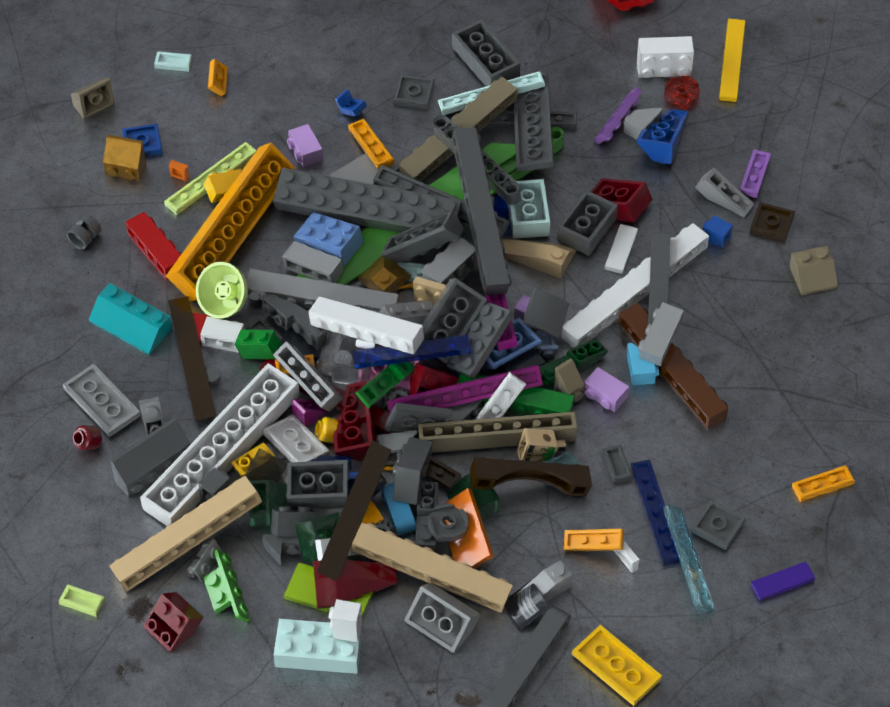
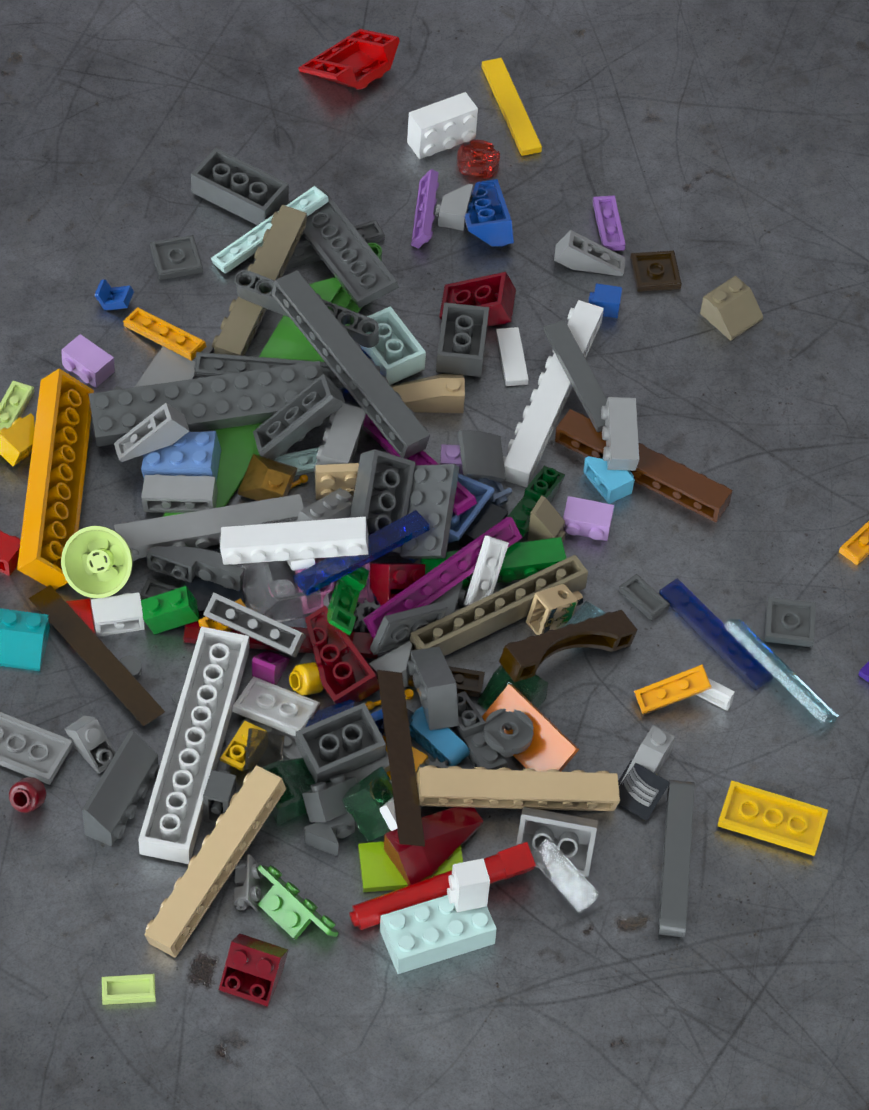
camera: 30 degrees left, 0 degrees up
none -> light grey slope [114,403,189,462]
none -> red brick [349,842,536,930]
none -> clear plate [532,839,600,913]

